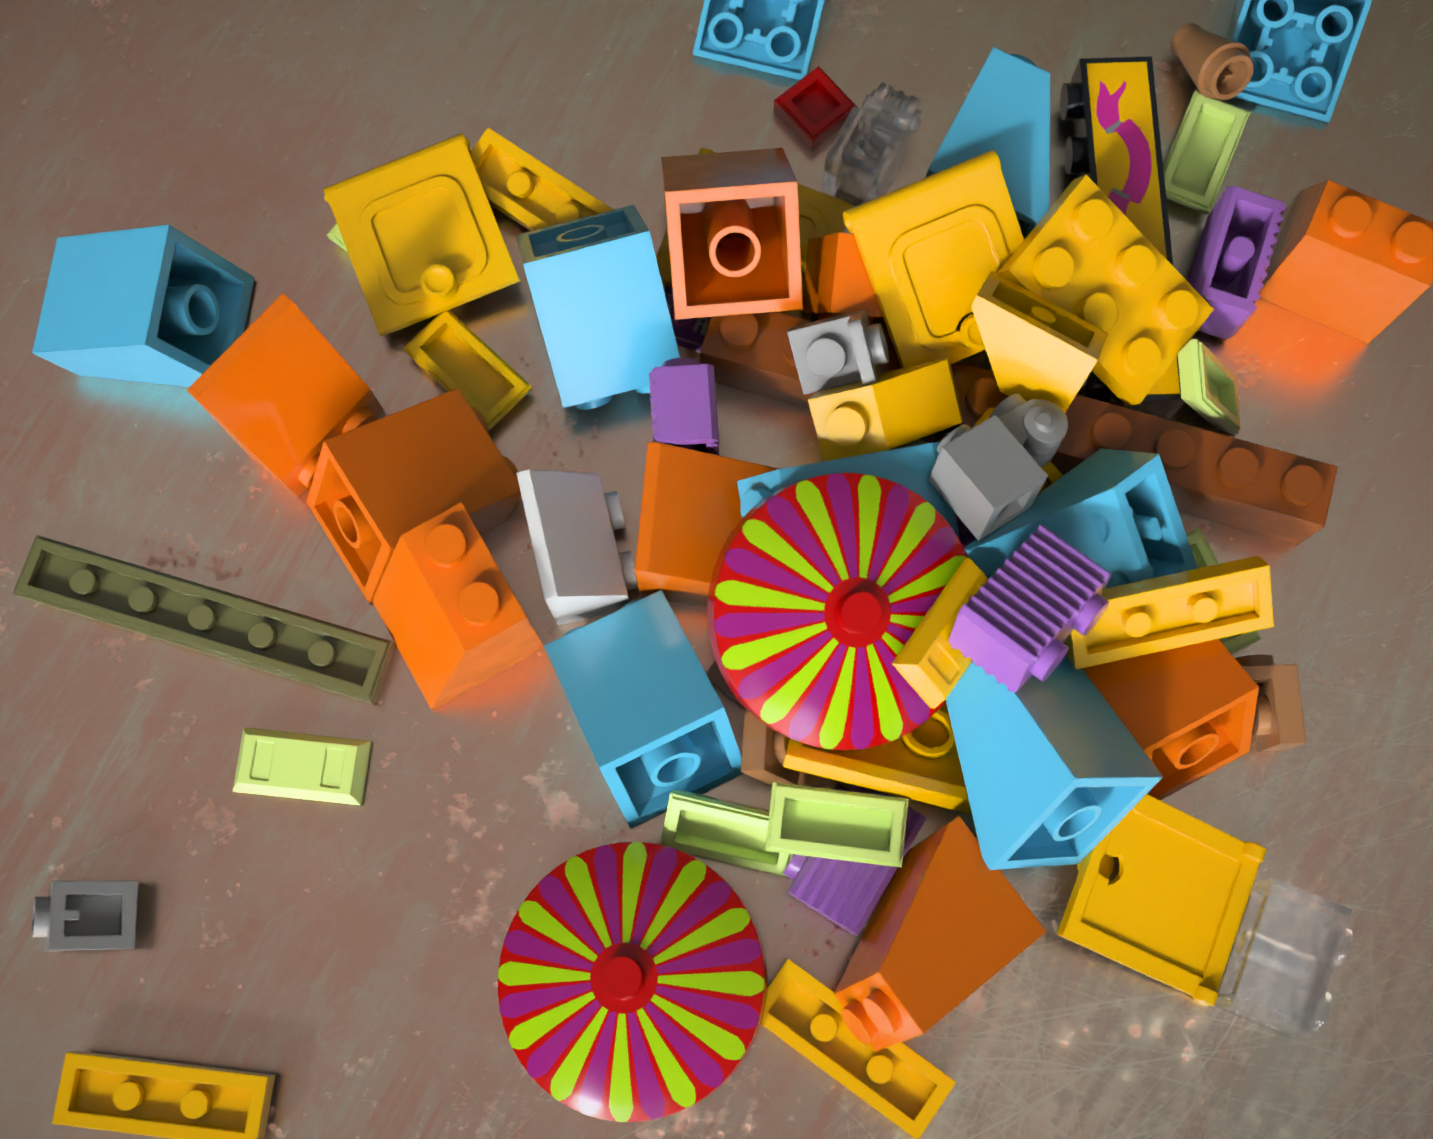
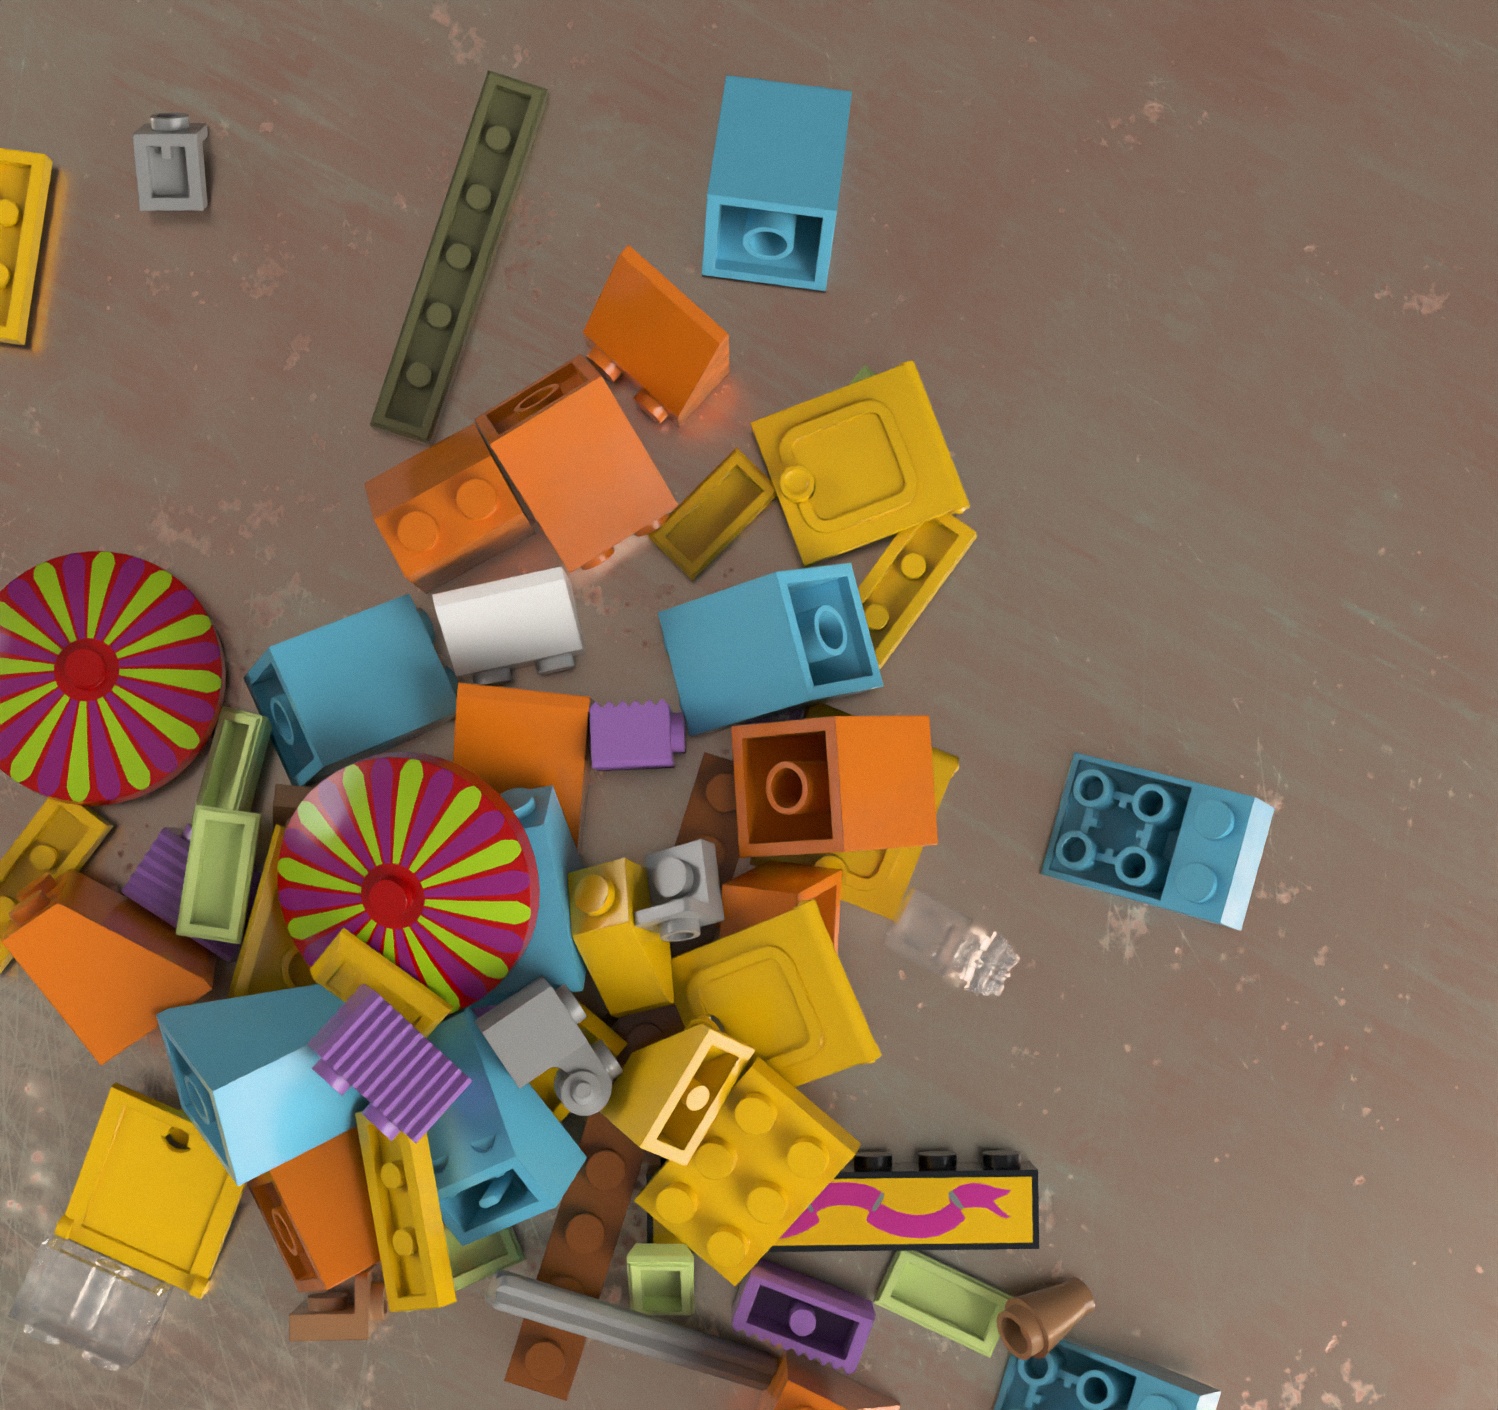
camera: 85 degrees right, 10 degrees up
yellowish green tile [232,727,372,806] -> none
red tile [773,66,857,151] -> none
medium azure slope [926,47,1050,239] -> none
none -> light grey axle [486,1270,778,1391]

